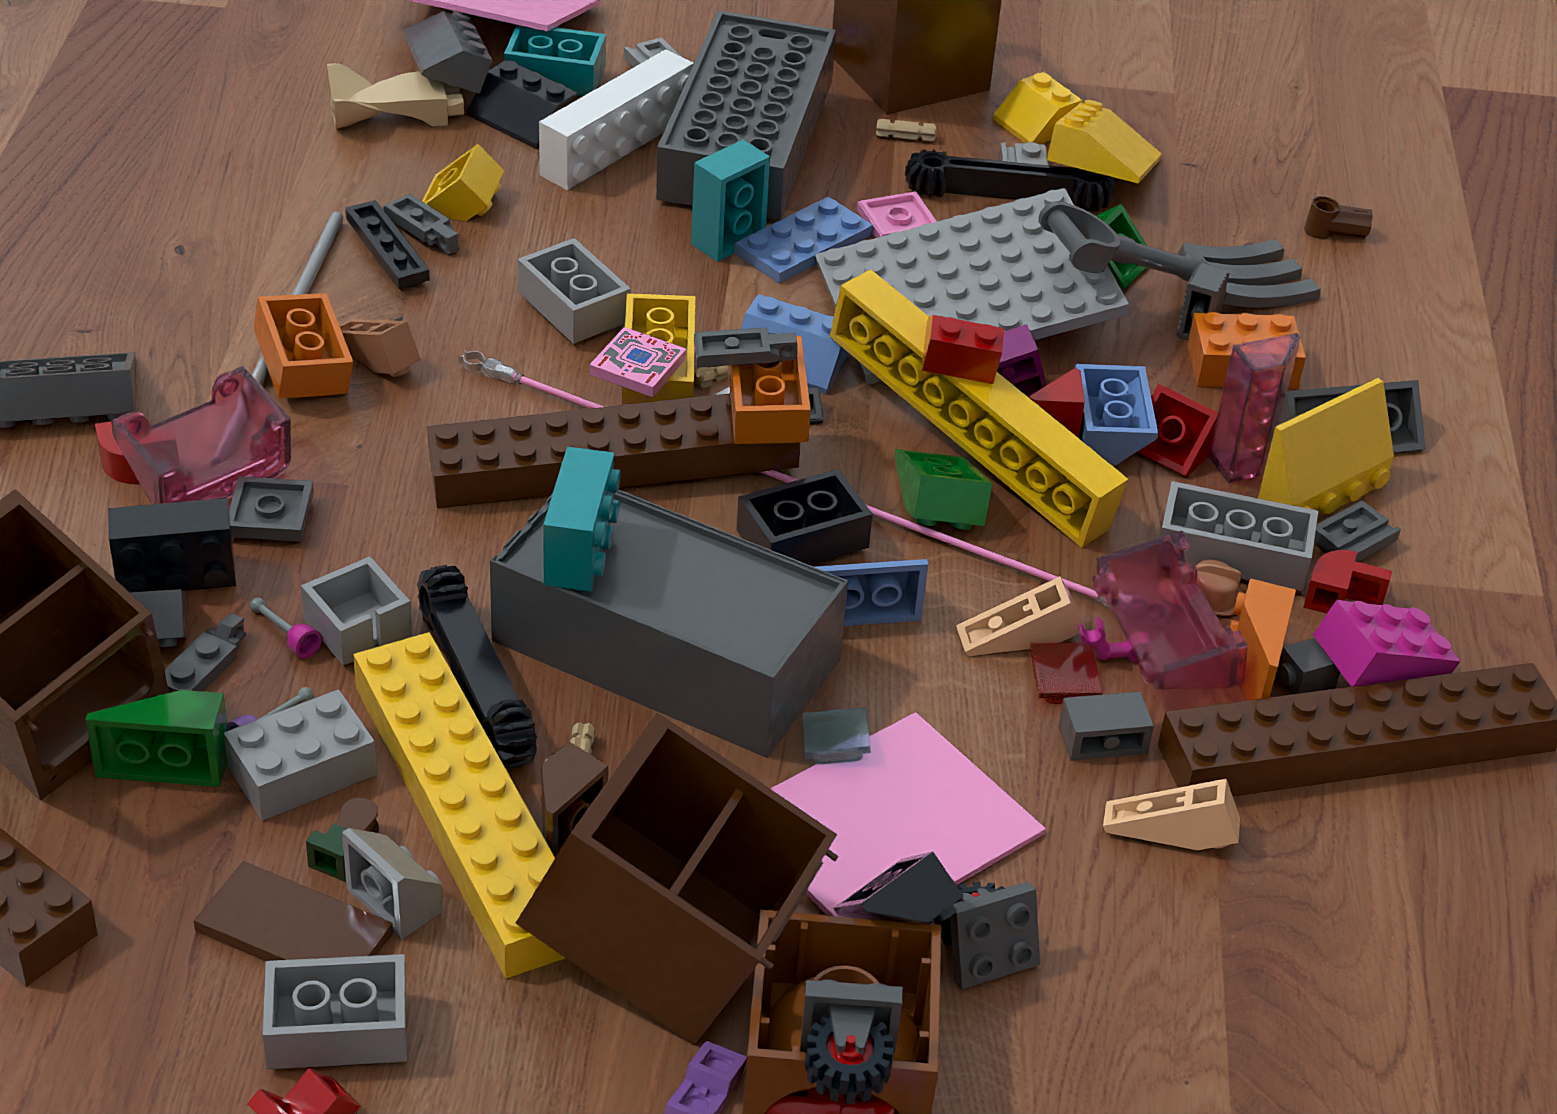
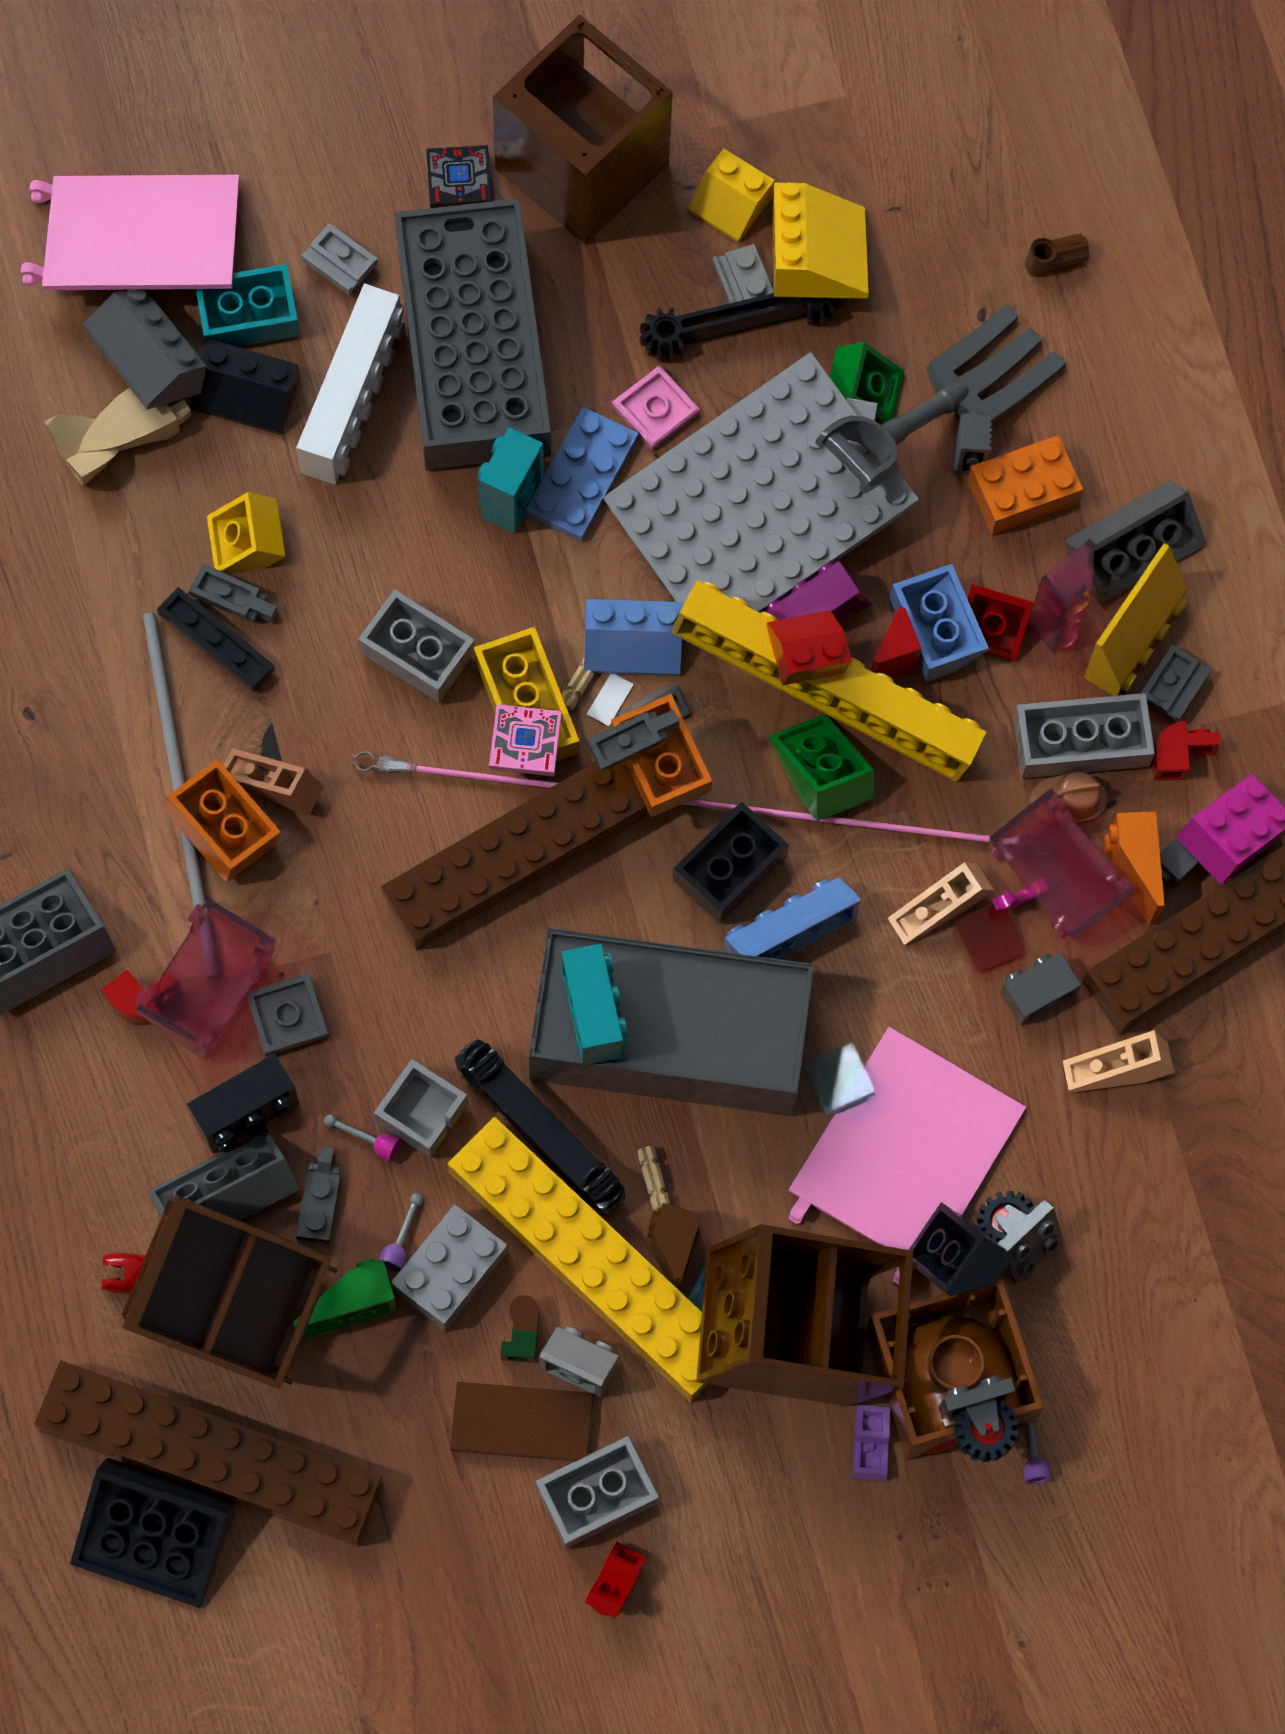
camera: 20 degrees left, 30 degrees up
tan axle [876,119,936,142] -> none

